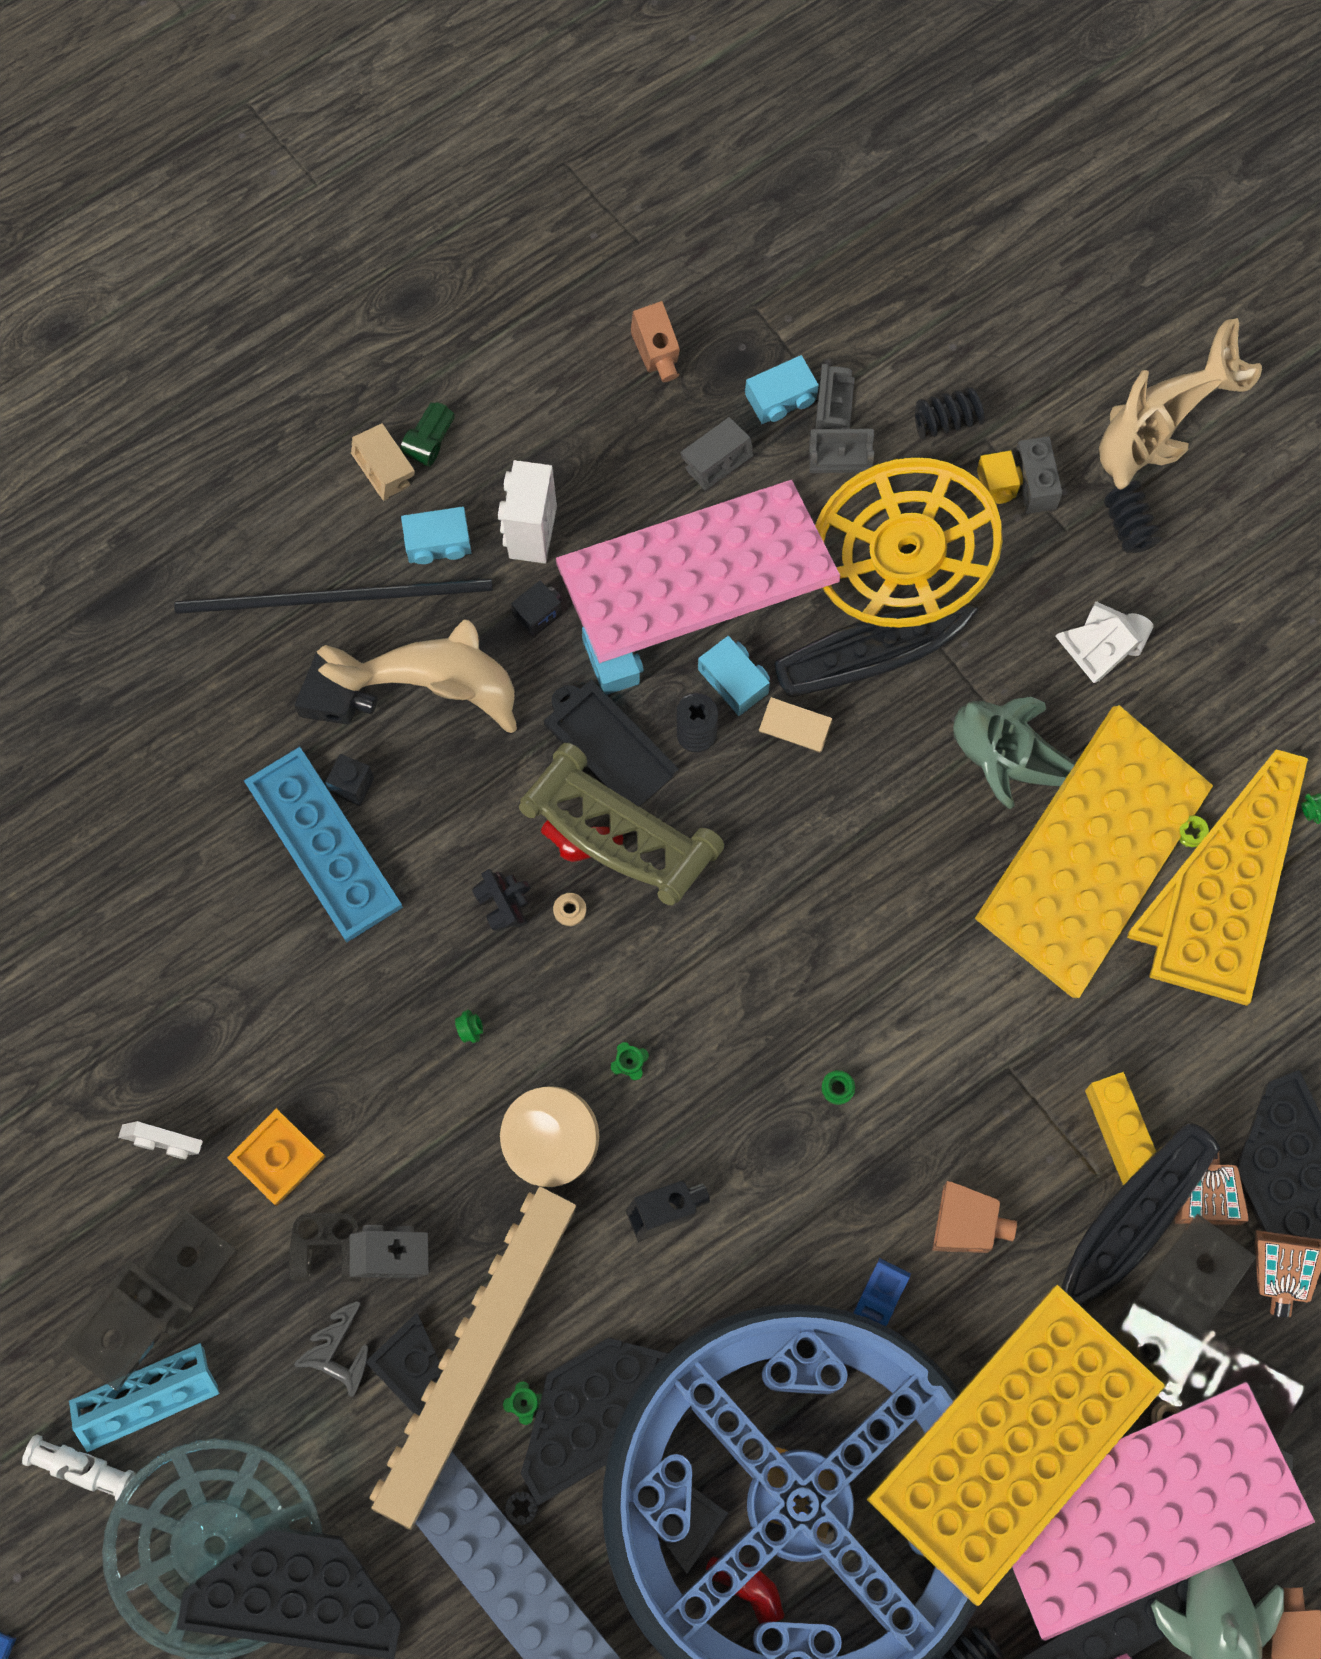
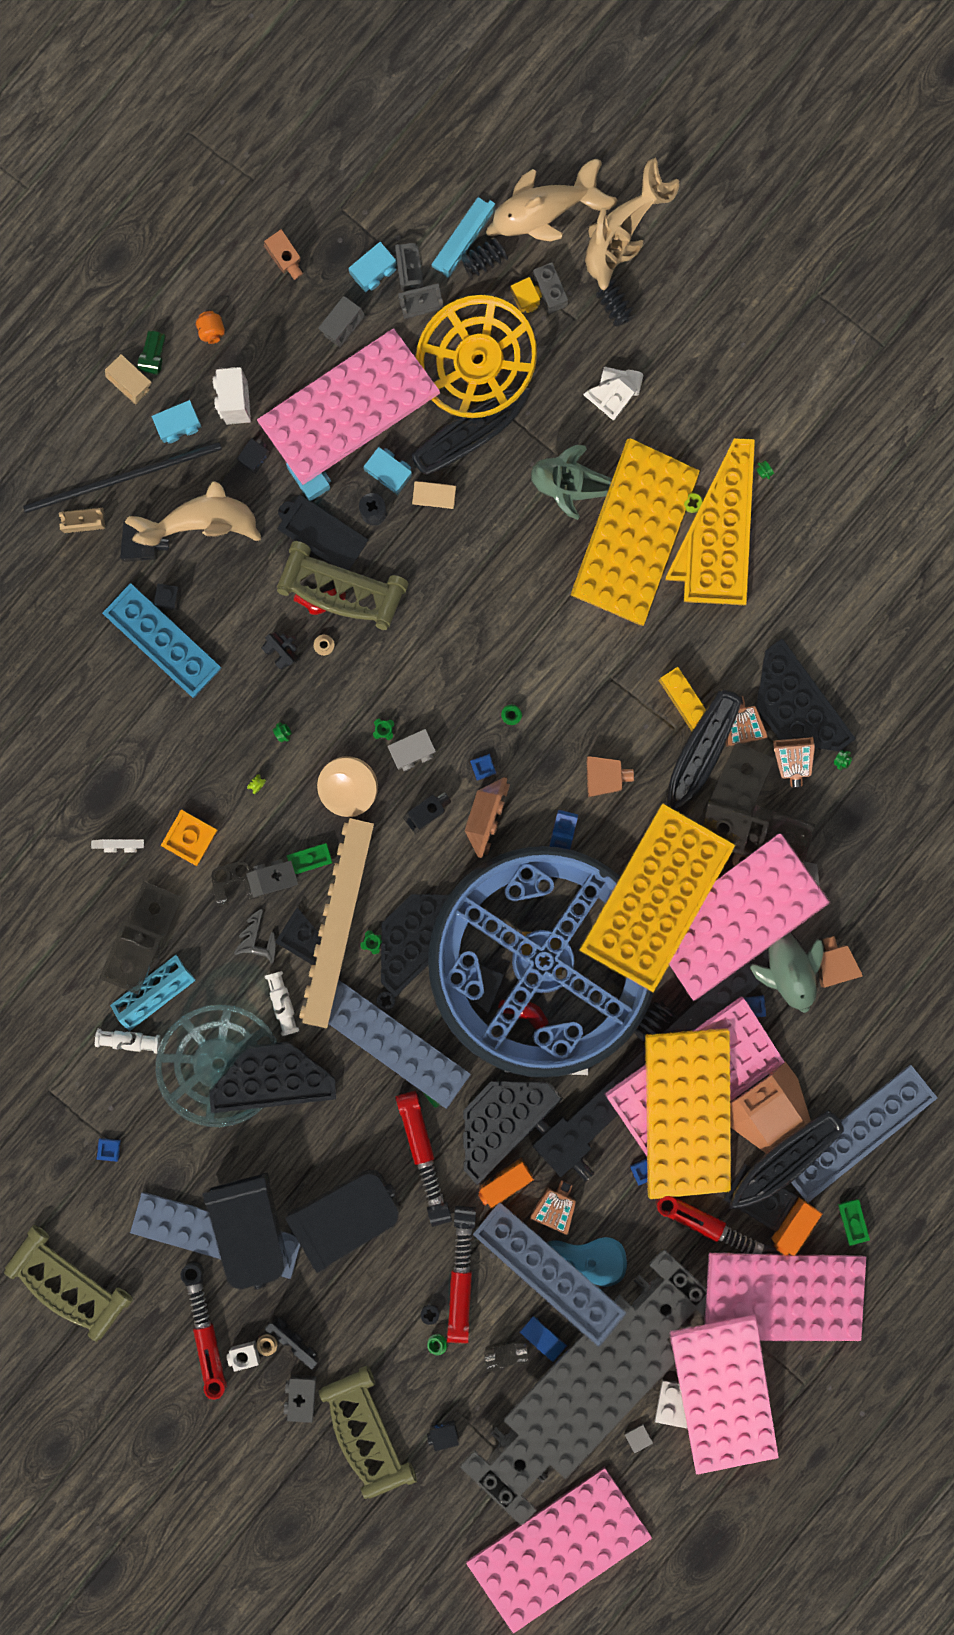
camera: 10 degrees left, 15 degrees up
none -> tan hinge [59,508,105,533]
none -> orange head [195,311,225,344]
none -> lime bush [247,774,266,795]
none -> white piece [265,971,299,1036]
none -> green plate [287,843,333,875]
none -> light grey piece [388,729,436,771]
none -> medium azure fence [432,197,495,278]
none -> nougat wedge [465,777,510,858]
none -> blue tile [470,754,497,781]
none -> tan animal [486,159,618,242]

